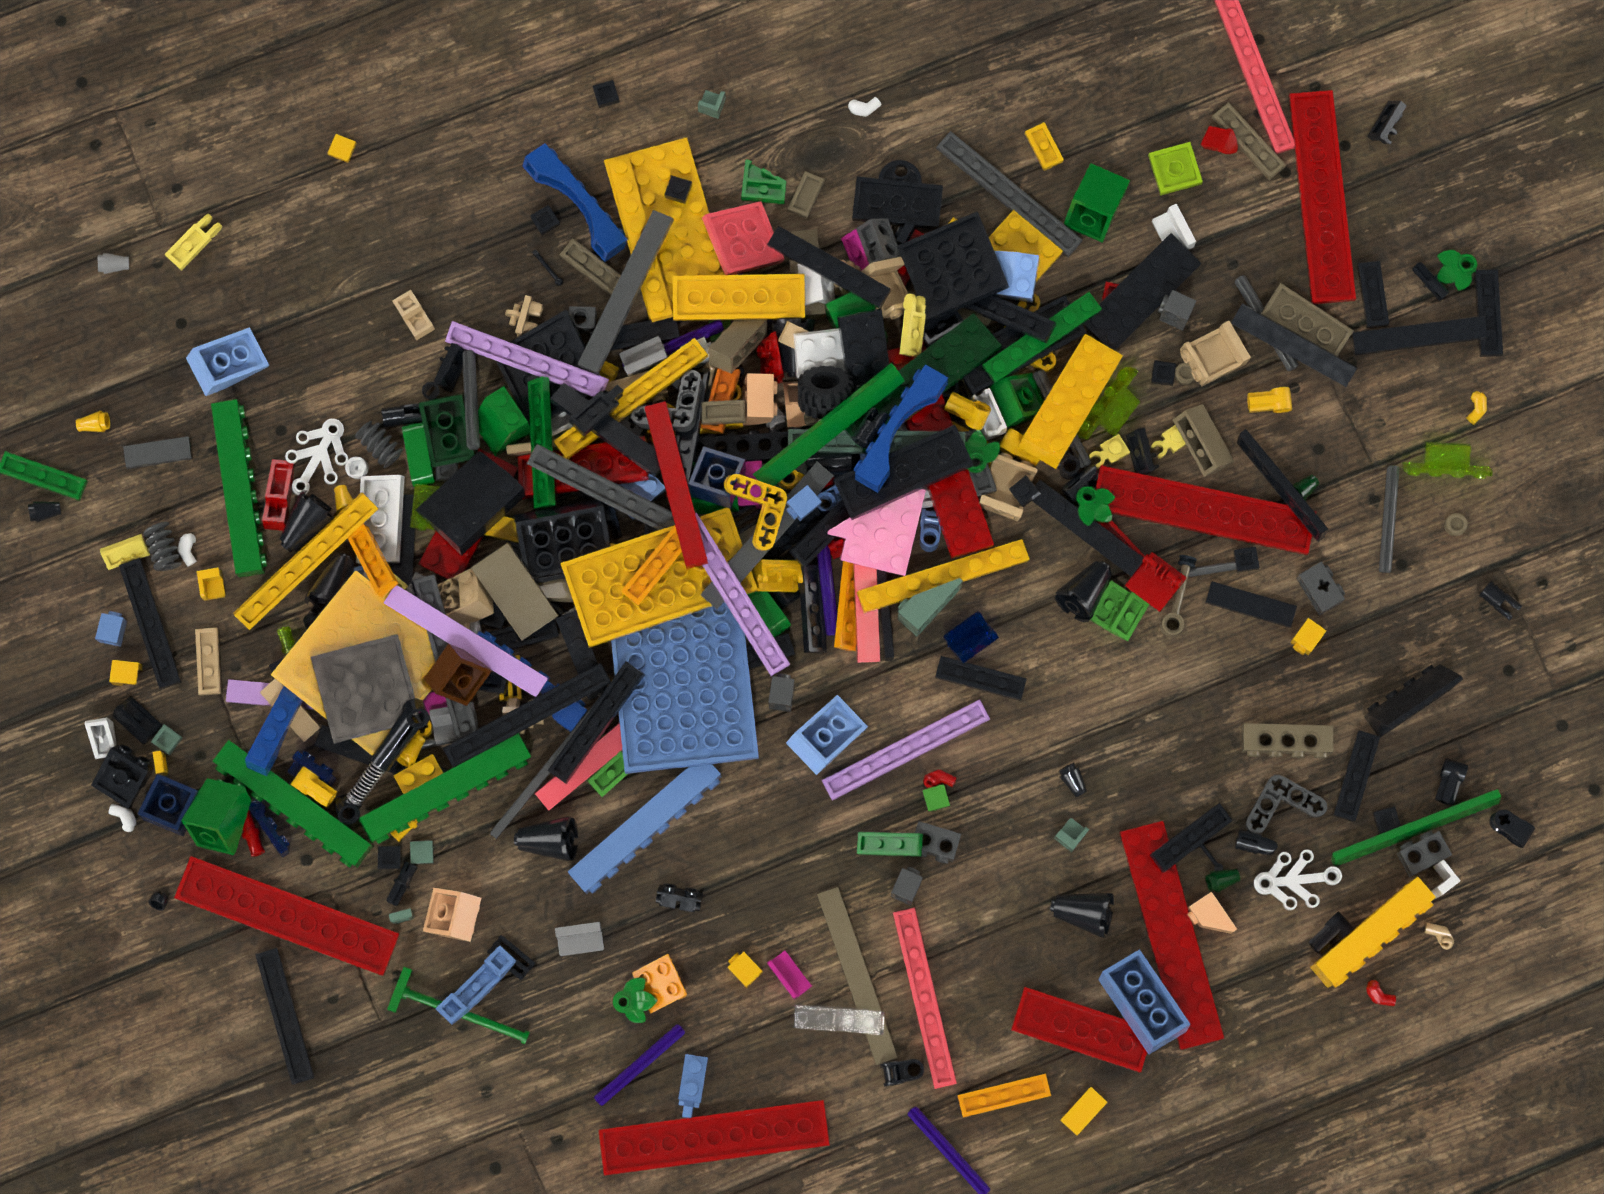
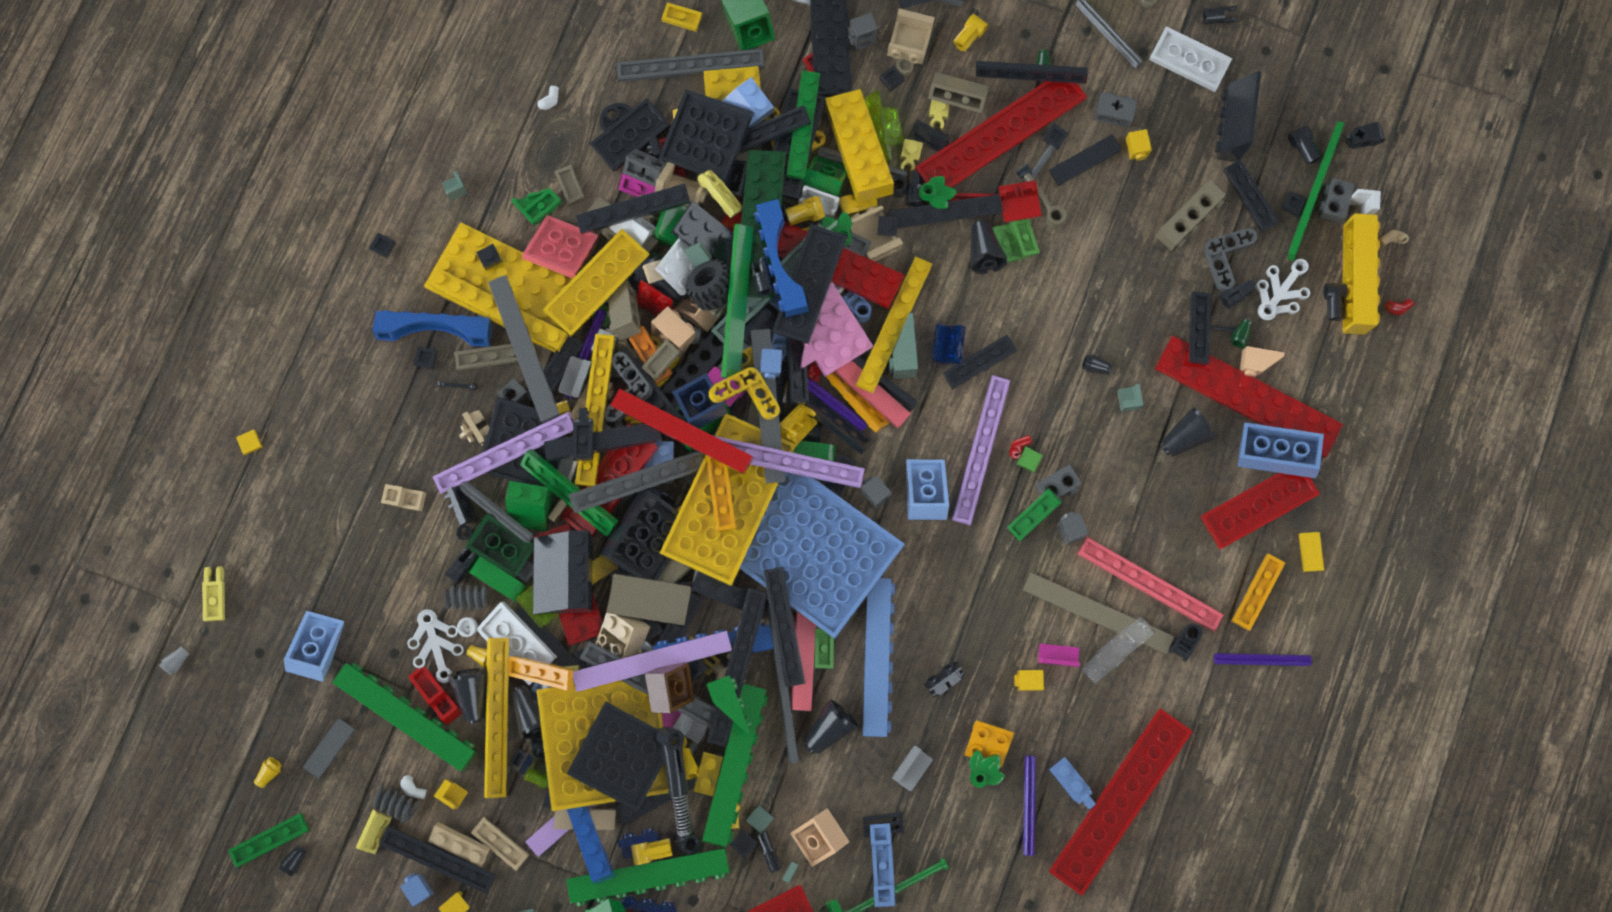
camera: 50 degrees left, 0 degrees up
none -> tan plate [428,822,491,868]
none -> black plate [509,748,534,775]
none -> sand green tile [684,242,711,267]
none -> green slope [706,675,752,734]
none -> white plate [1149,26,1232,92]

